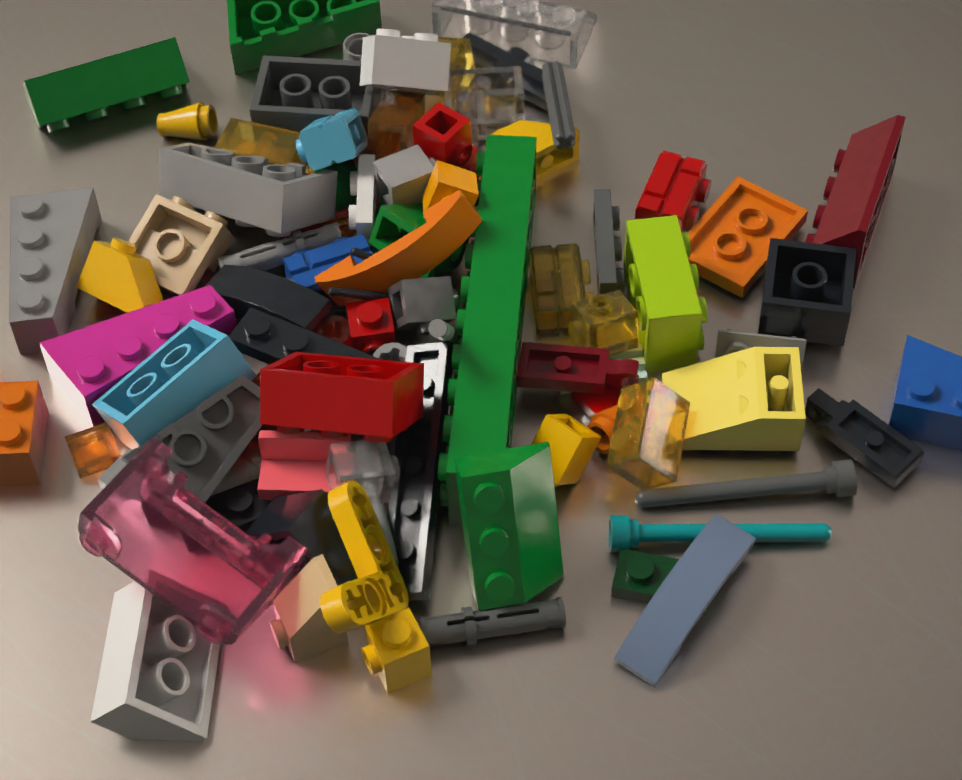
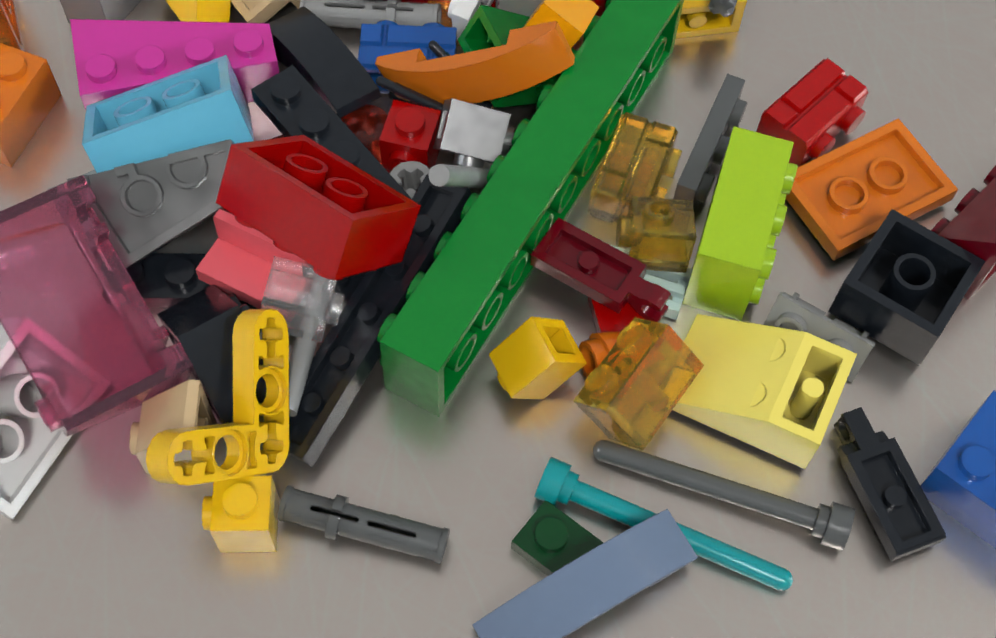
camera: 20 degrees right, 10 degrees up
clear orange tile [65,422,121,479] -> none
green slope [454,442,564,611] -> none

